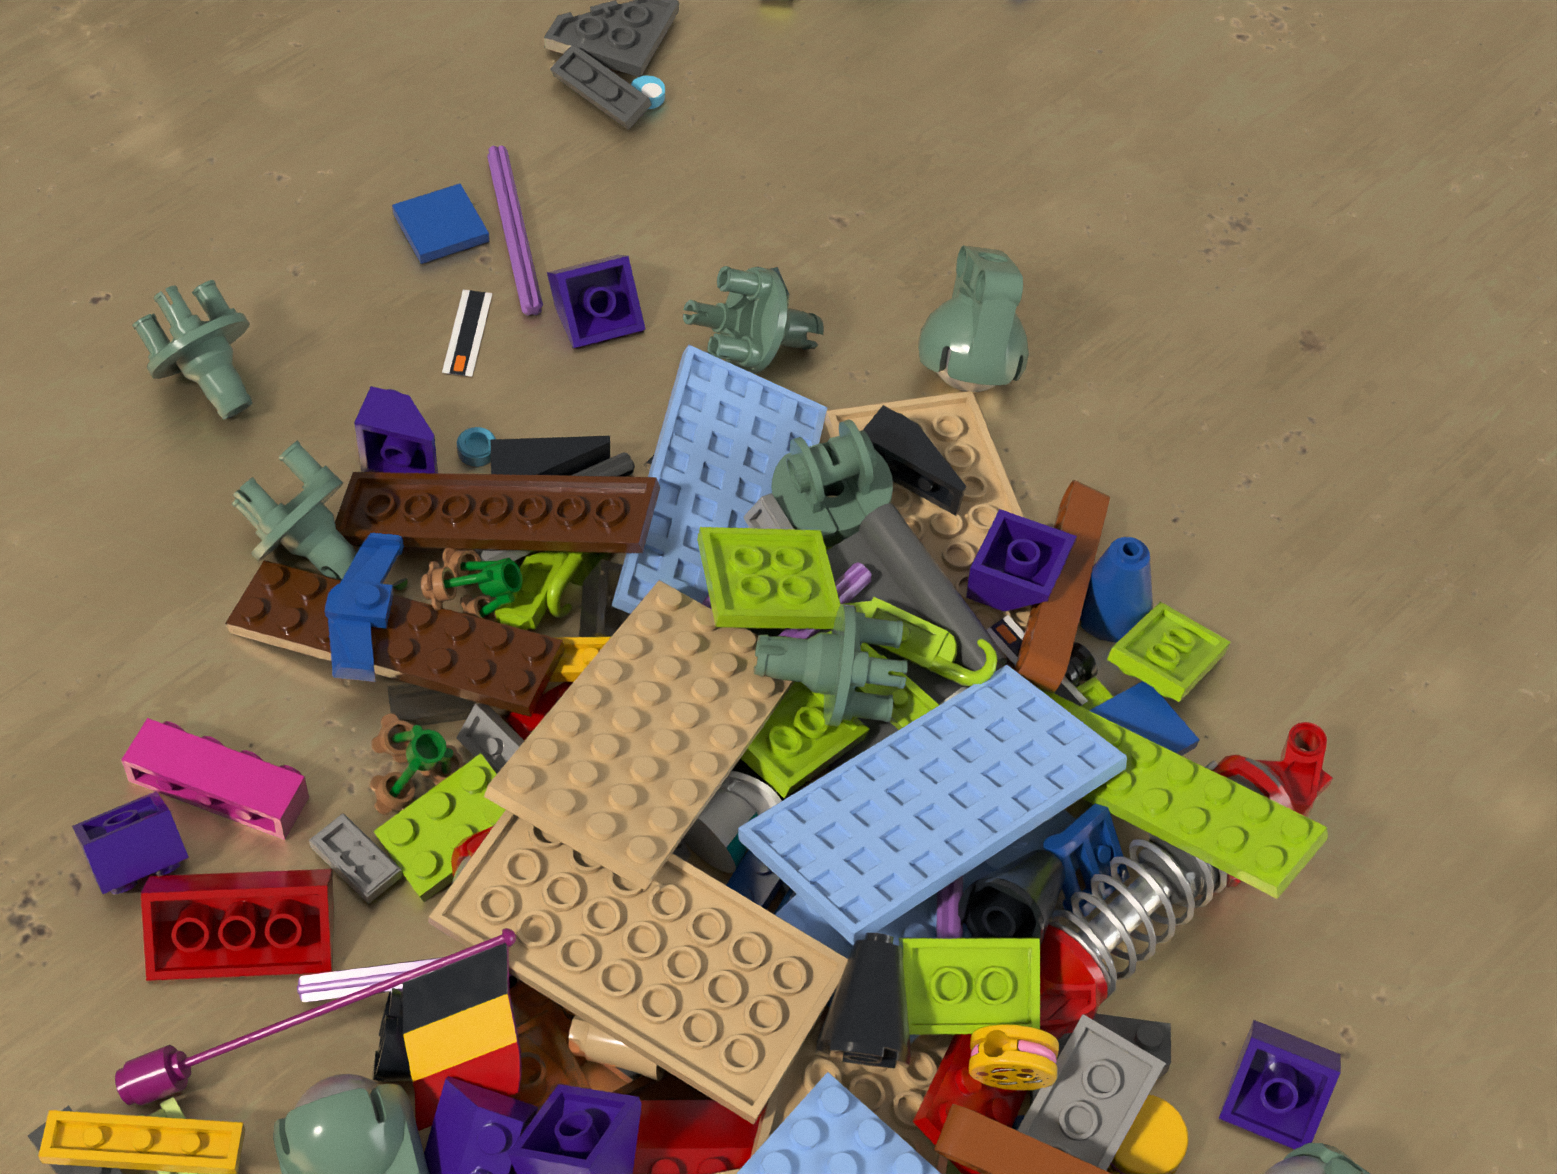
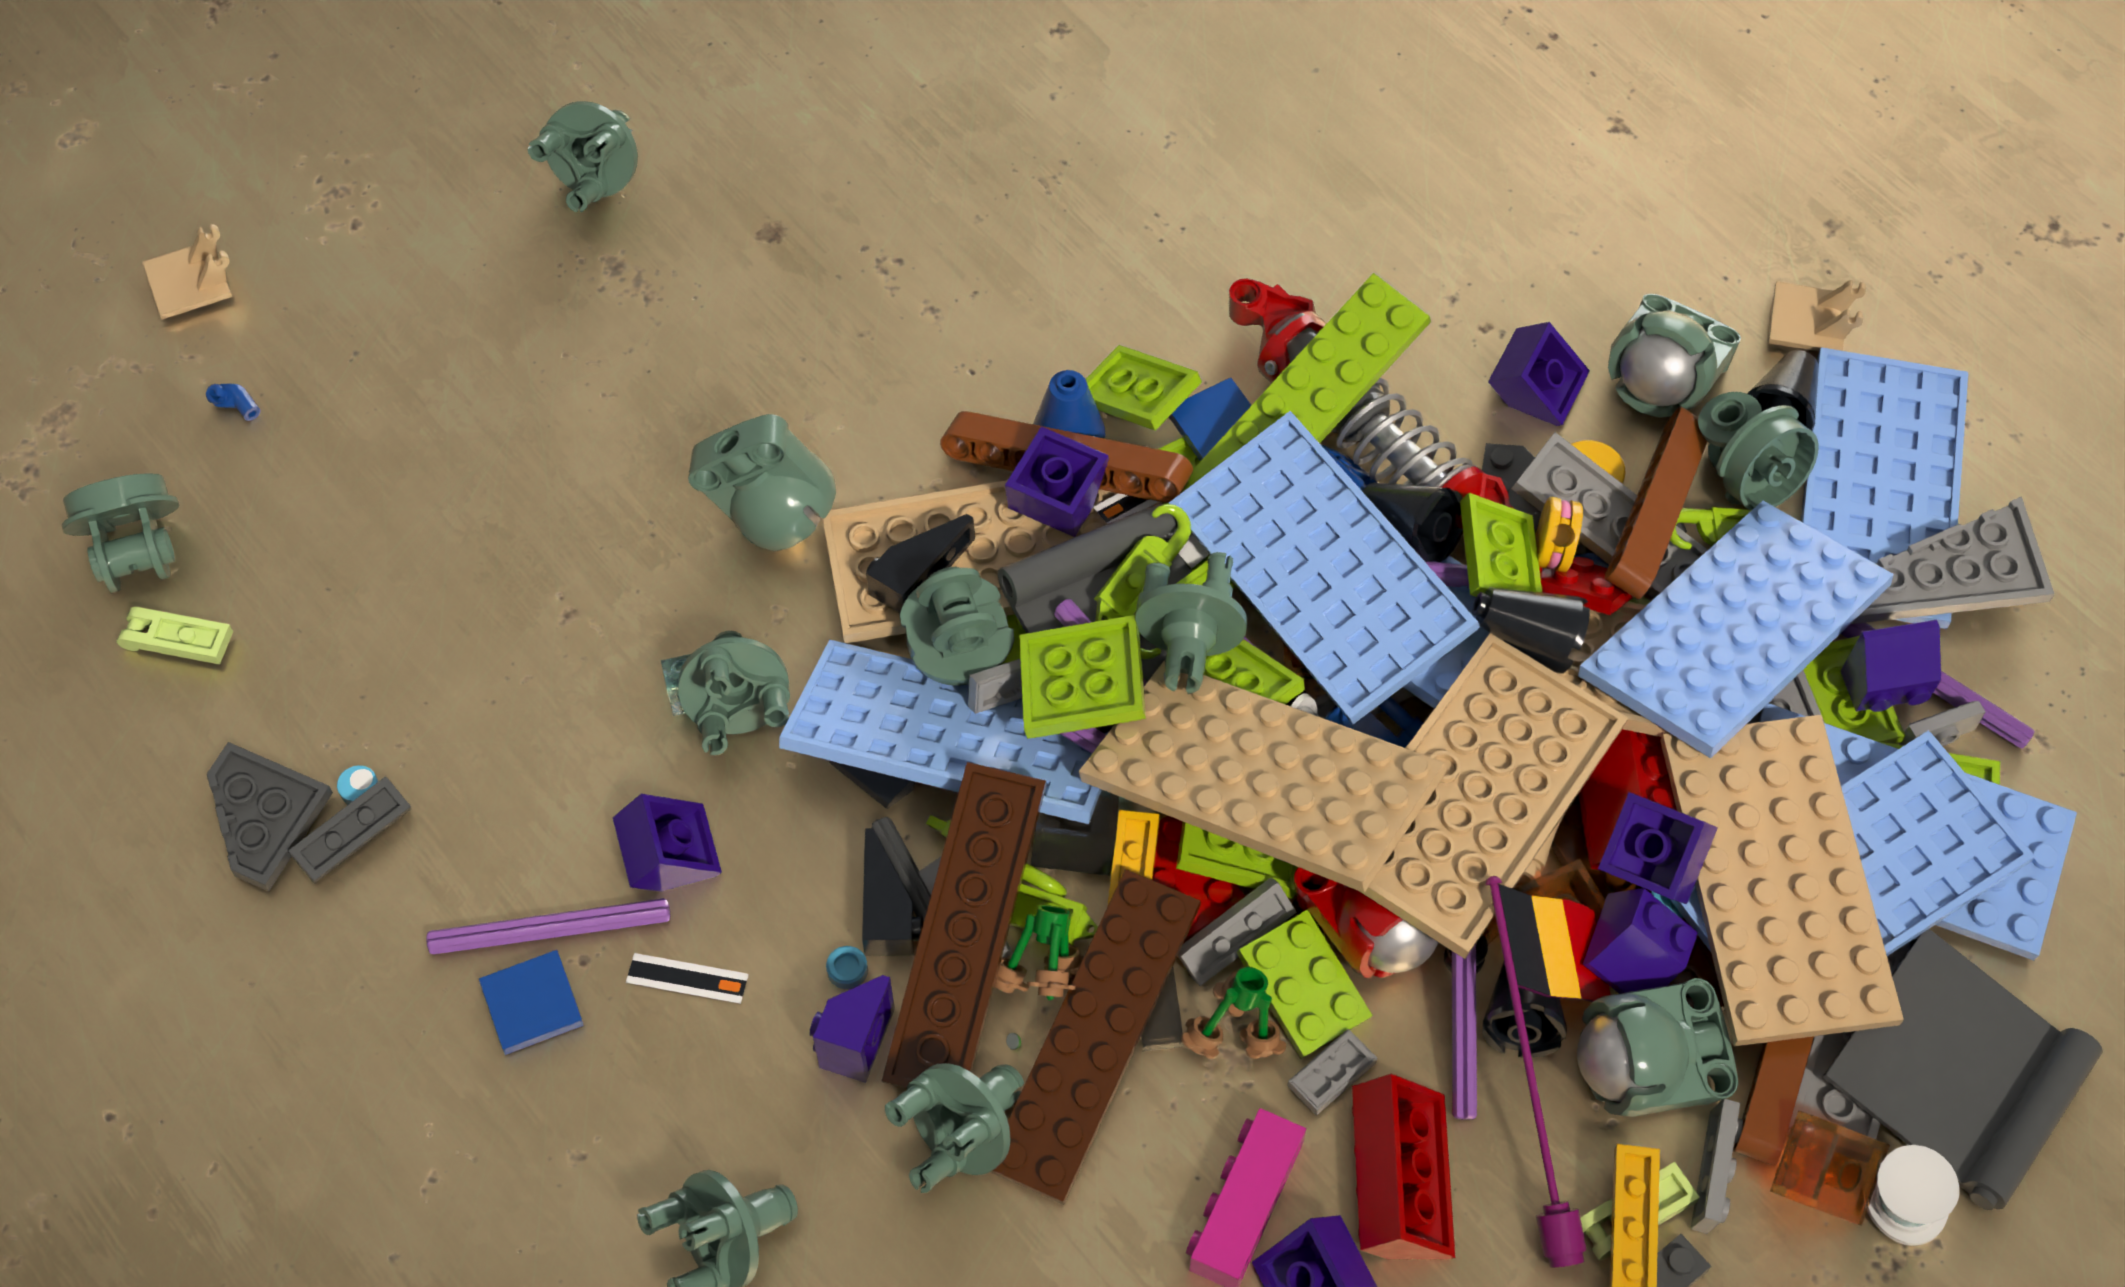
camera: 80 degrees left, 5 degrees up
blue plate [324,533,404,682] -> none
none -> sand green piece [527,101,638,212]

